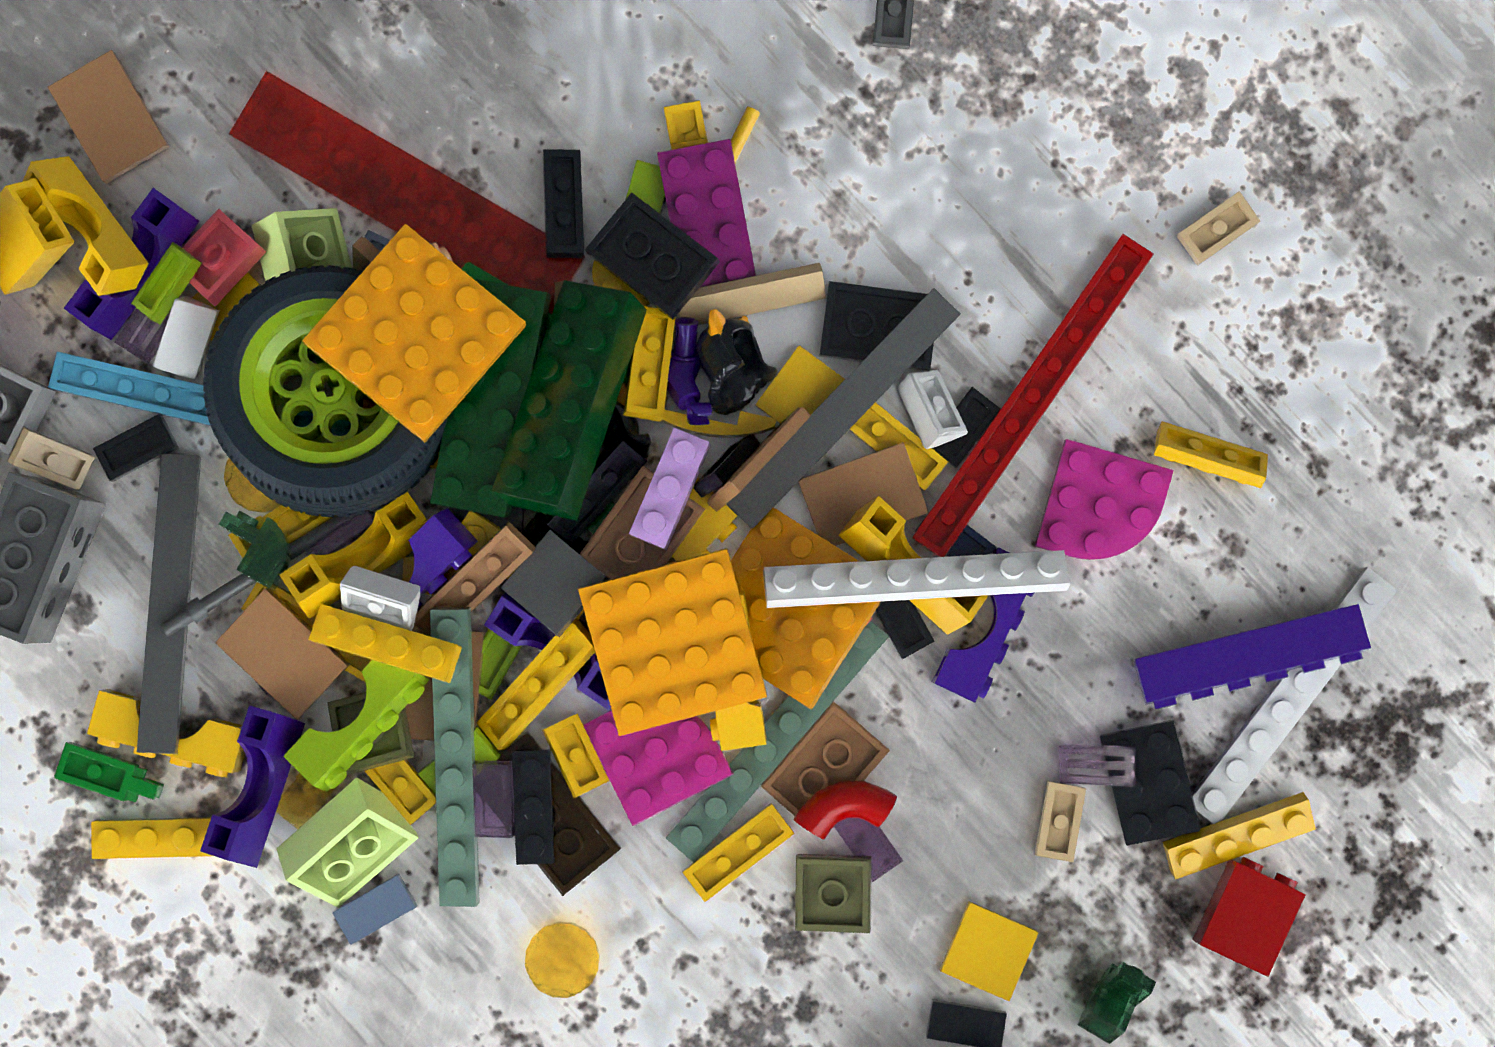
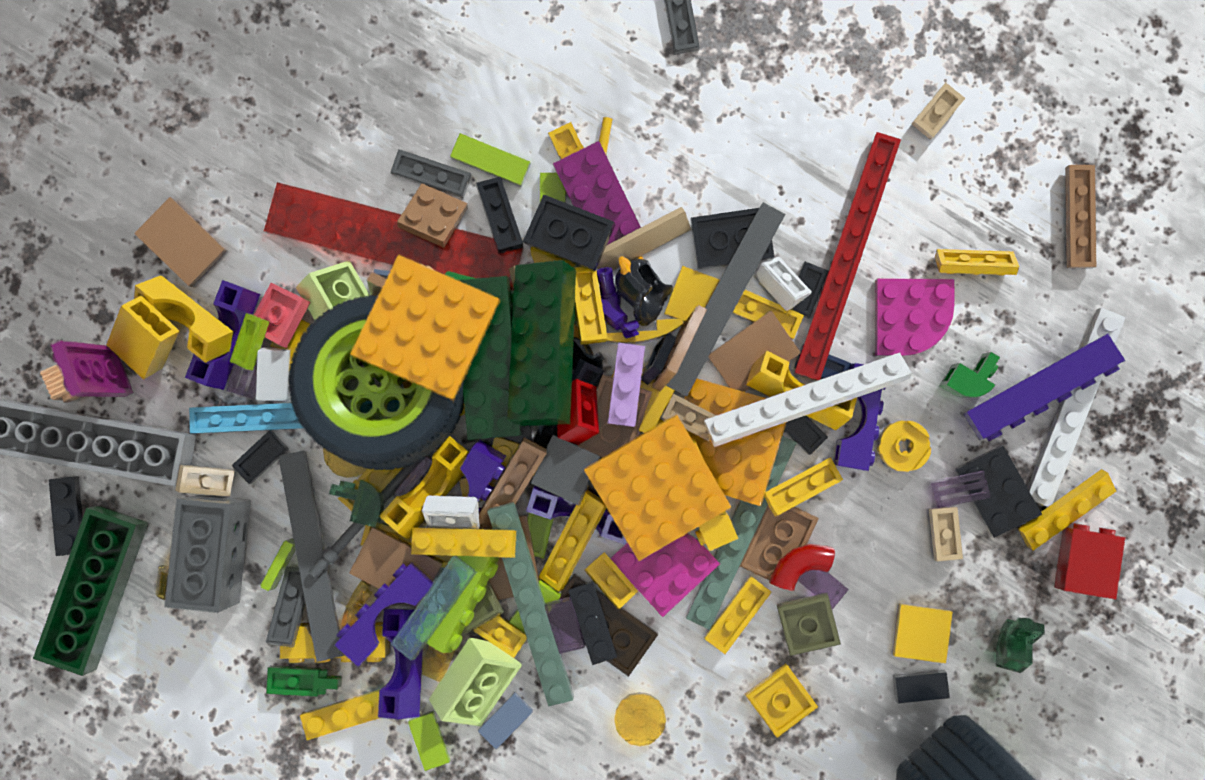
camera: 10 degrees left, 0 degrees up
none -> lime tile [261,538,296,592]
none -> dark grey tile [266,566,305,648]
none -> dark purple arch [335,562,435,667]
none -> clear yellow slope [341,580,373,629]
none -> dark grey tile [390,149,472,199]
none -> clear light blue plate [391,556,477,660]
none -> medium nougat plate [397,183,468,247]
none -> lime tile [408,711,450,771]
none -> lime tile [450,133,531,187]
none -> red slope [558,379,599,445]
none -> tan plate [662,394,717,441]
none -> yellow tile [745,663,818,738]
none -> yellow plate [764,457,843,516]
none -> yellow plate [877,420,931,472]
none -> green brick [939,352,1000,398]
none -> medium nougat plate [1065,165,1097,268]

